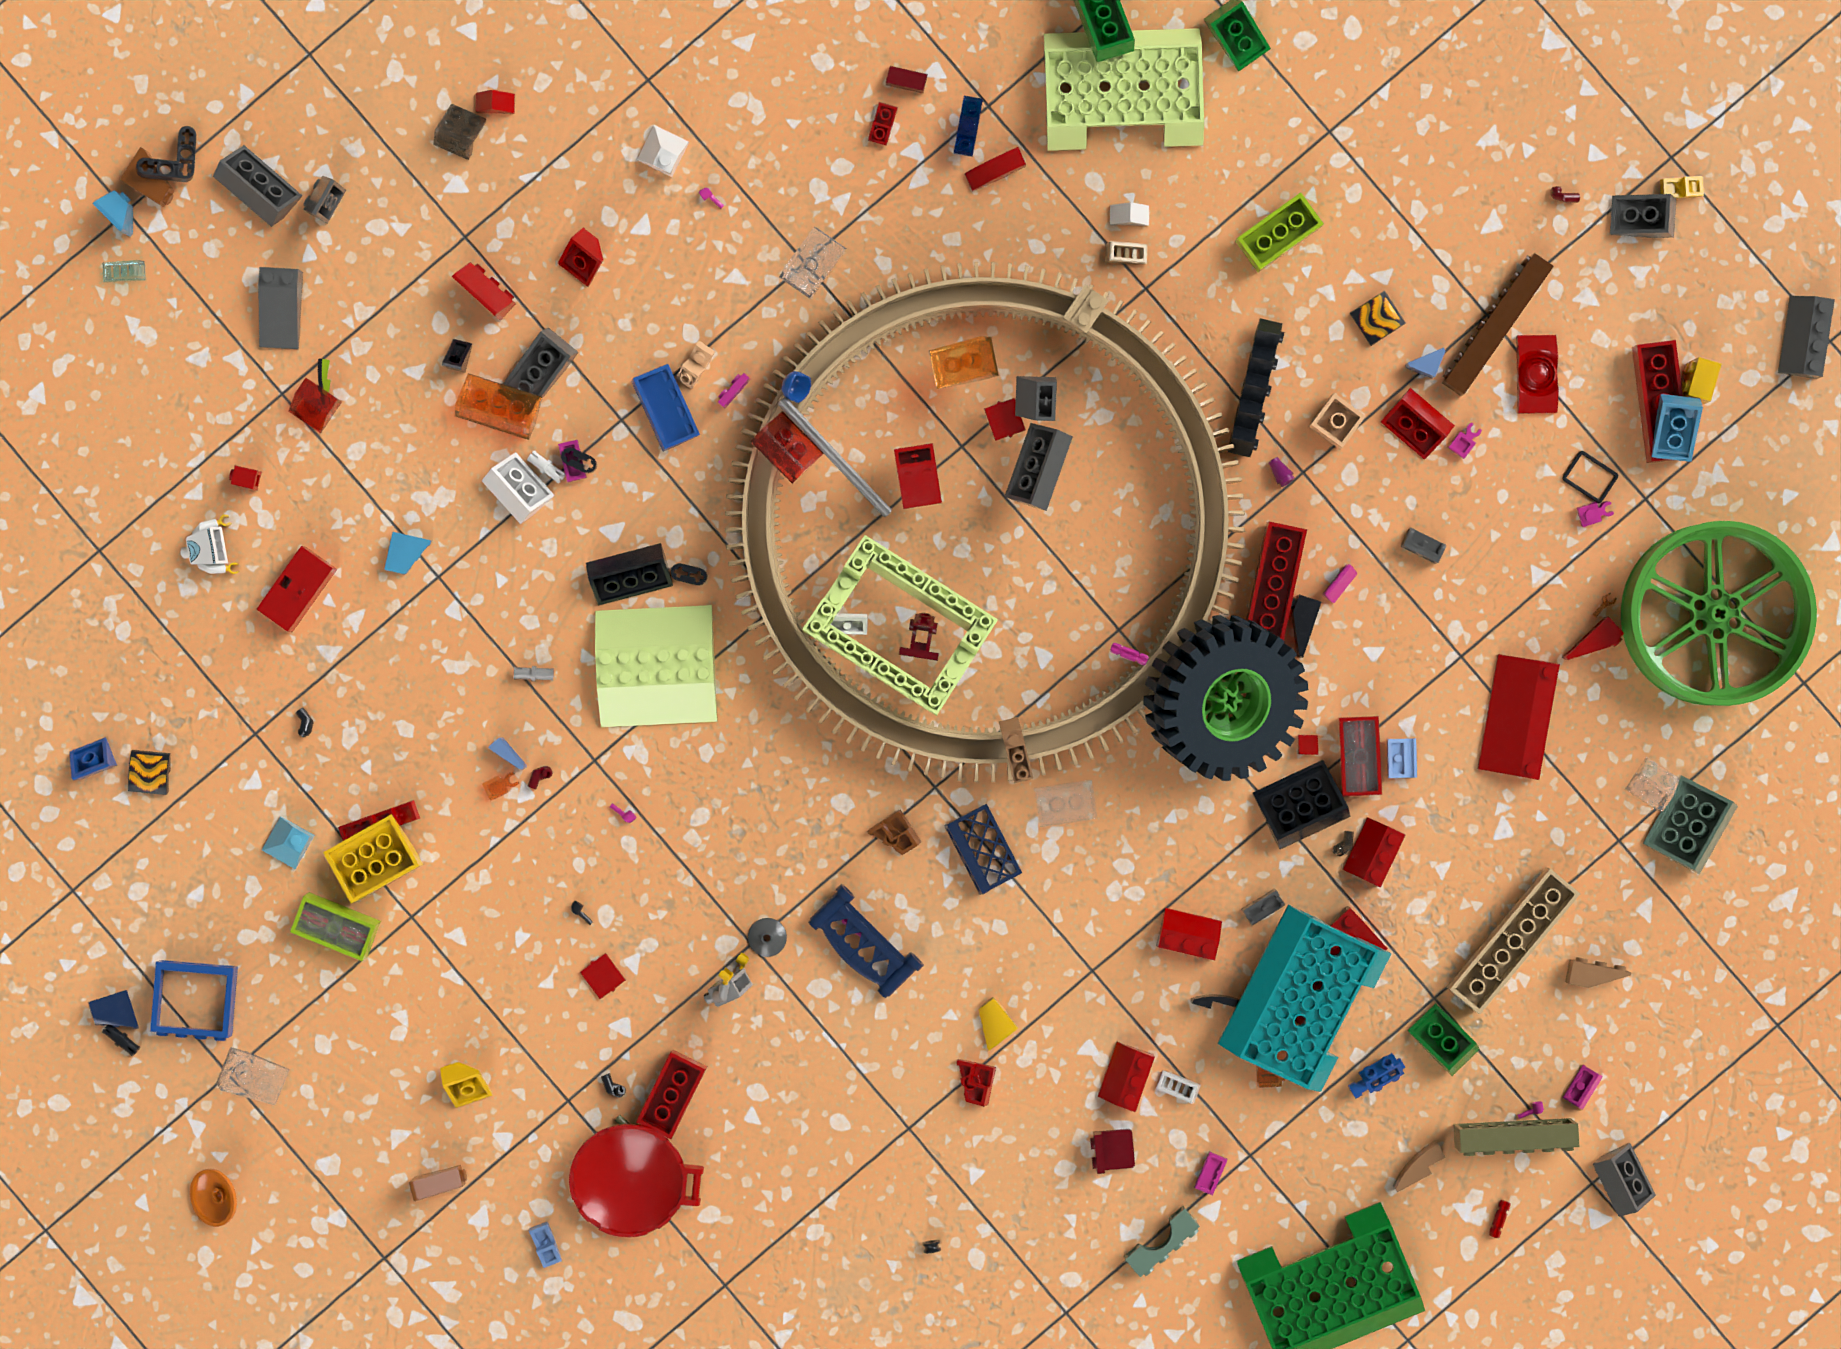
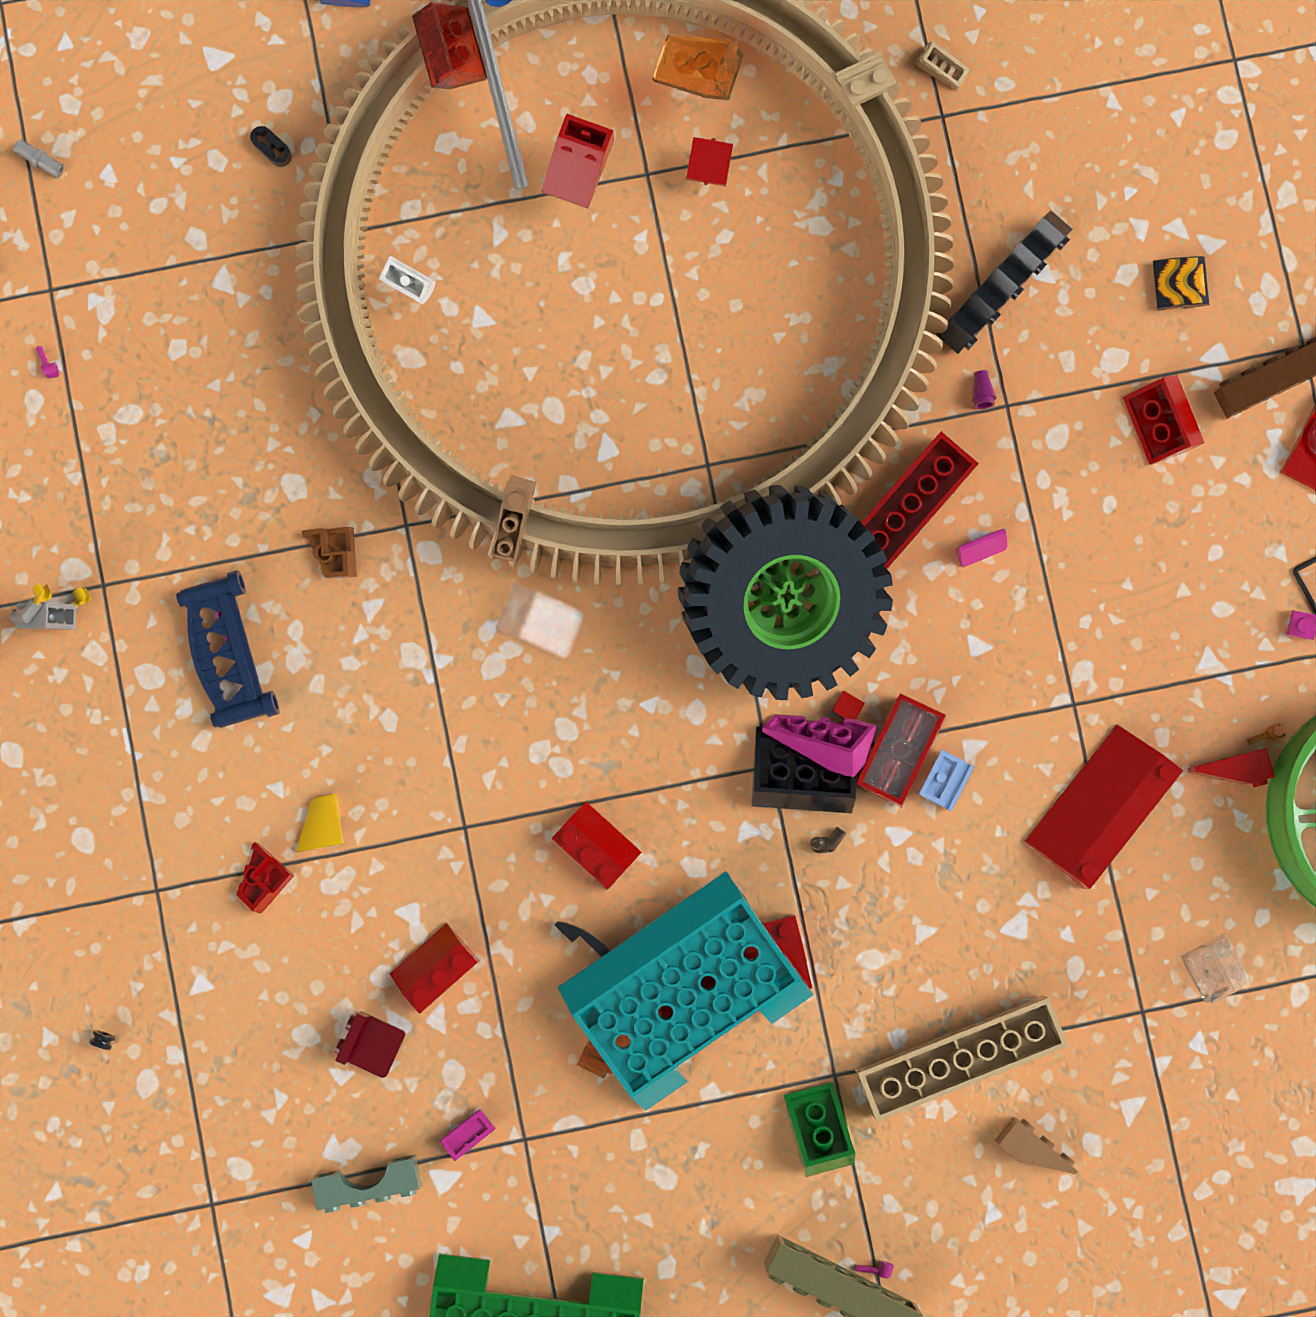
camera: 25 degrees right, 5 degrees down
black slope [586,543,673,606] -> none
yellowish green slope [595,605,718,727] -> none
dark grey dish [748,918,787,957] -> none
yellowish green slope [802,535,998,716] -> none
dark red tile [899,613,939,661] -> none
dark blue fence [944,804,1022,895] -> none
dark grey slope [1004,423,1073,511] -> none
dark grey slope [1015,376,1057,421] -> none
white slope [1110,202,1149,226] -> none
dark pink axle [1110,643,1149,665] -> none
white slope [1156,1070,1201,1104] -> none
lime brick [1235,193,1324,273] -> none
dark grey hinge [1242,889,1285,926] -> none
black slope [1291,594,1322,658] -> none
light nougat brick [1308,393,1366,449] -> none
red slope [1342,817,1406,888] -> none
blue brick [1348,1053,1406,1099] -> none
medium nougat slope [1393,1141,1445,1192] -> none
dark grey hinge [1401,527,1446,564] -> none
medium blue slope [1405,348,1445,378] -> none
dark pink plate [1448,423,1482,459] -> none
dark pink slope [1563,1065,1603,1110] -> none
sand green slope [1643,775,1738,875] -> none
none -> dark pink wedge [762,714,876,777]

